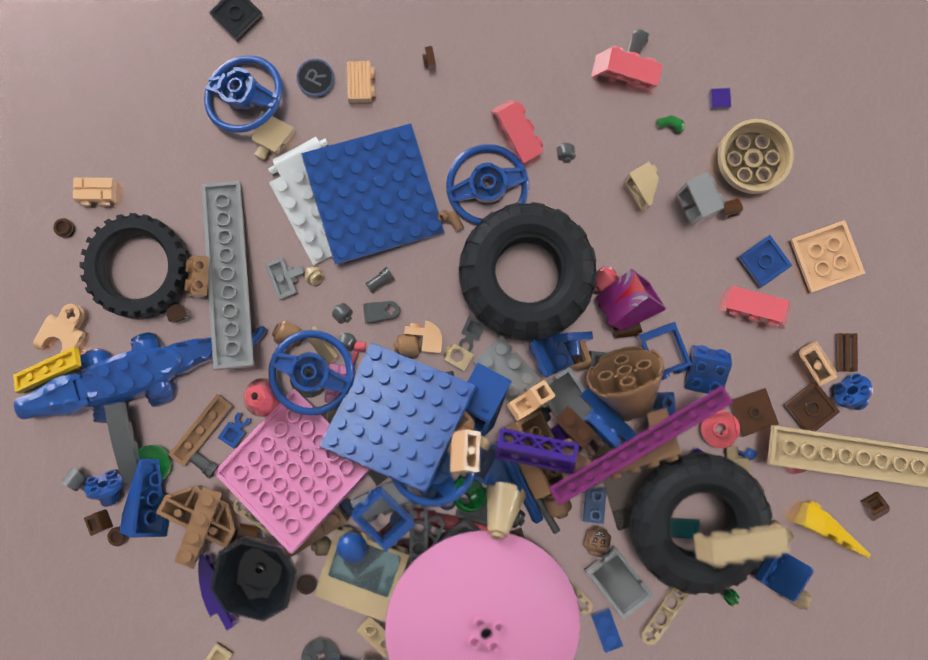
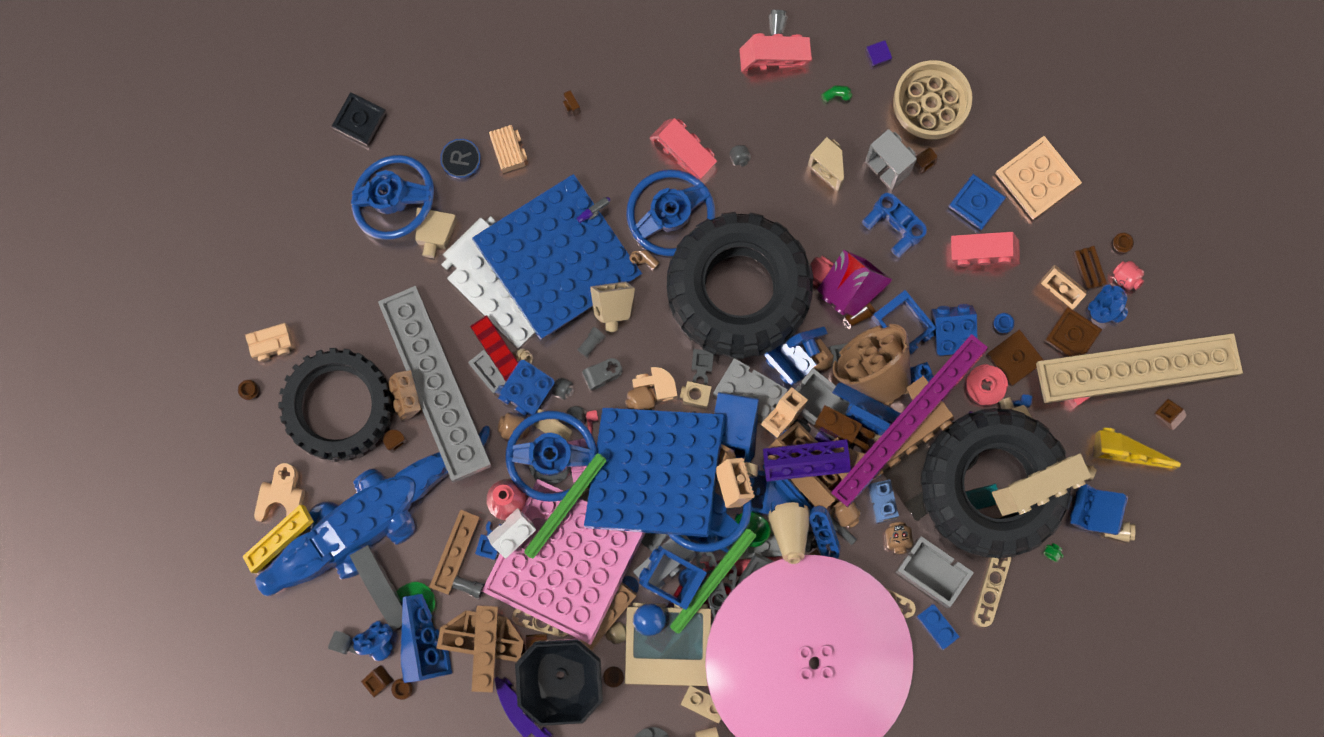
camera: 10 degrees left, 5 degrees down
none -> tile [470,315,518,381]
none -> white brick [487,508,536,559]
none -> blue bracket [495,360,554,416]
none -> bright green axle [524,453,606,559]
none -> piece [576,197,610,223]
none -> tan torso [590,281,635,332]
none -> bright green axle [670,528,756,634]
none -> blue beam [809,506,841,559]
none -> blue piece [862,193,927,258]
none -> blue plate [993,313,1014,334]
none -> reddish brown plate [1113,233,1134,253]
none -> coral head [1113,261,1144,291]

